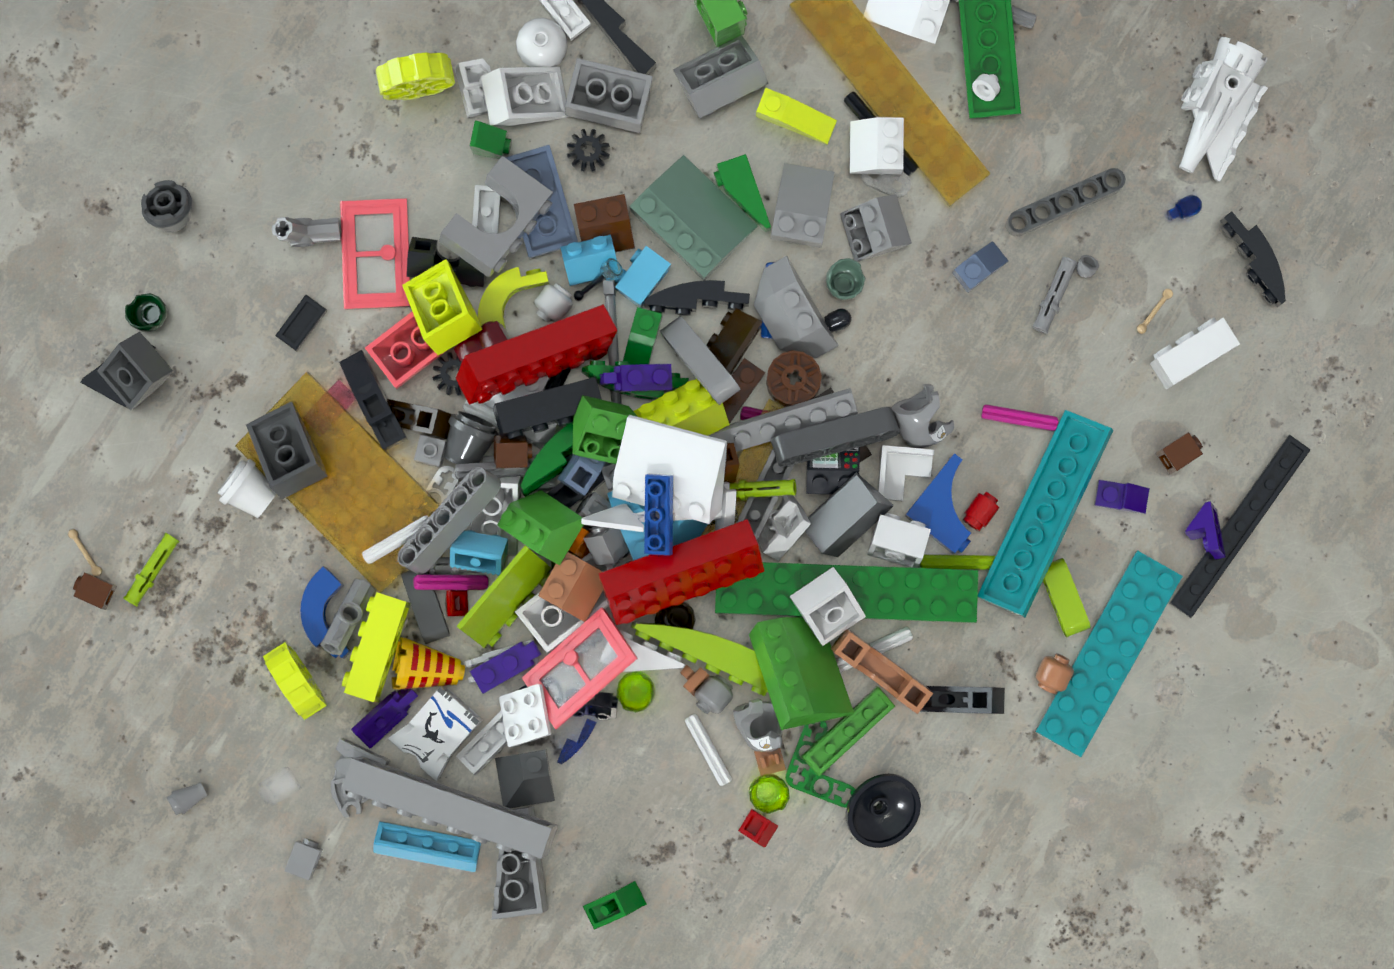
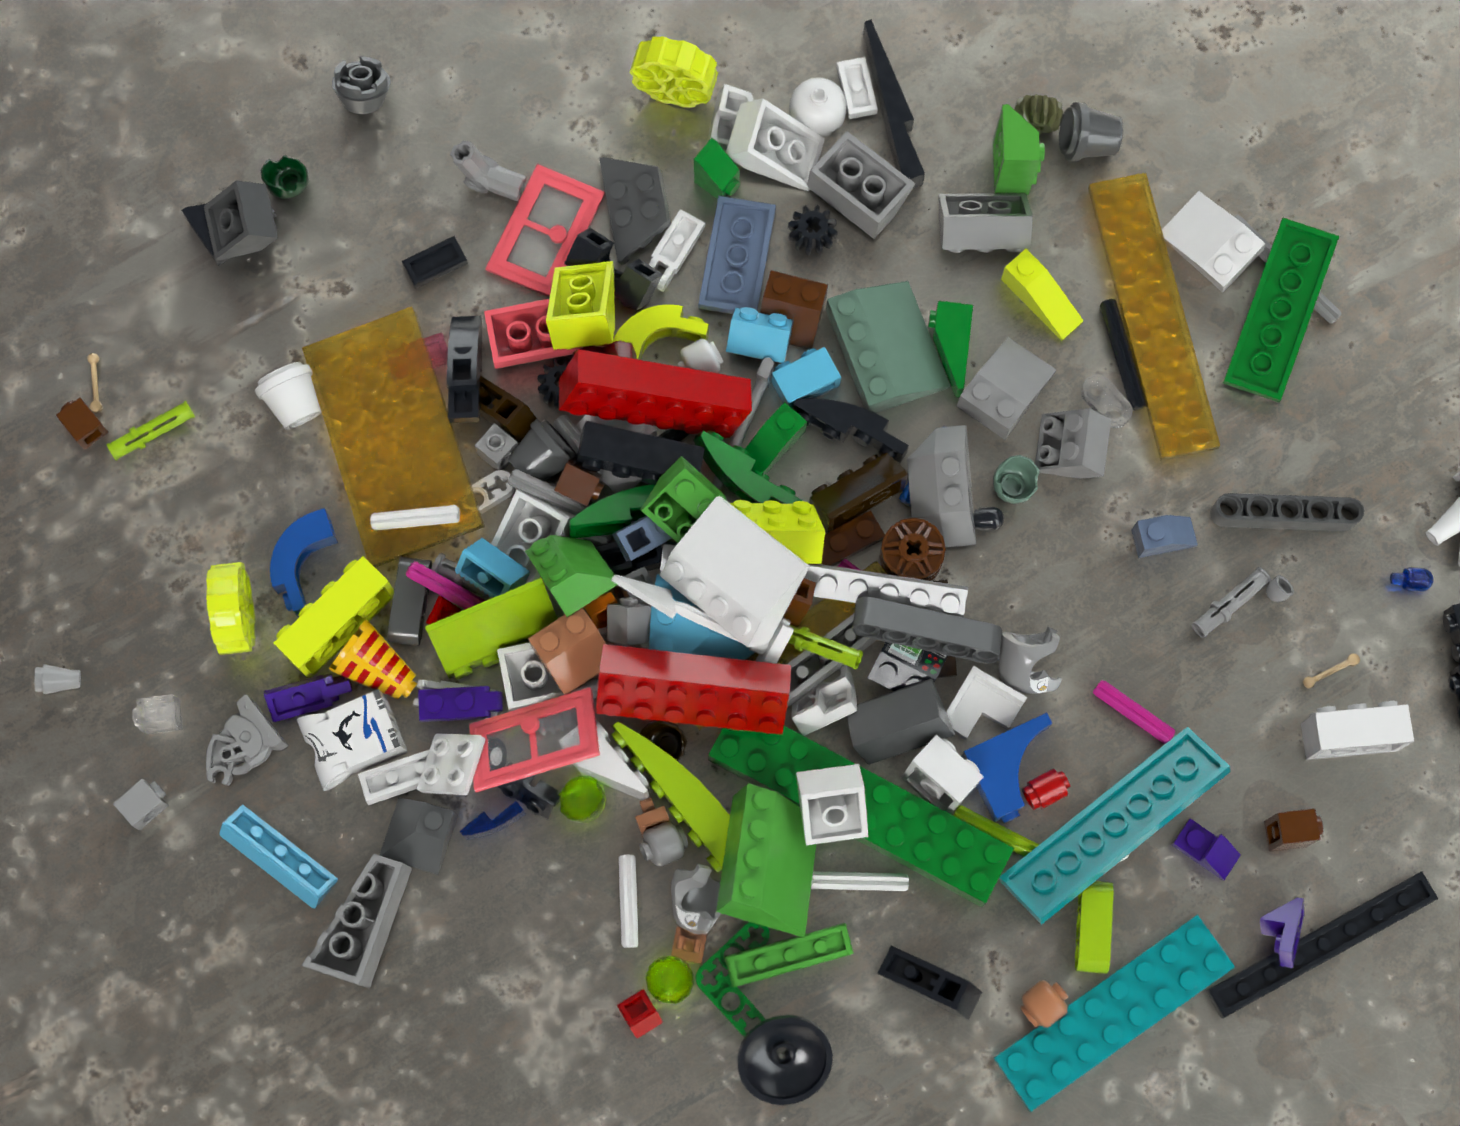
camera: 25 degrees right, 10 degrees down
dark grey slope [246,401,328,499] -> none
light grey piece [320,579,375,656] -> none
light grey brick [341,756,558,861] -> none
light grey beam [398,467,501,574] -> none
light grey arch [439,156,553,278] -> none
clear light blue hinge [574,258,623,301] -> none
green slope [583,881,647,930] -> none
dark purple hinge [600,364,672,392] -> none
blue tile [644,474,673,555] -> none
light grey beam [660,316,741,405] -> none
nougat arch [831,629,933,714] -> none
white slope [850,117,904,174] -> none
white tile [972,74,1000,101] -> none
none -> dark grey wing [599,157,671,265]

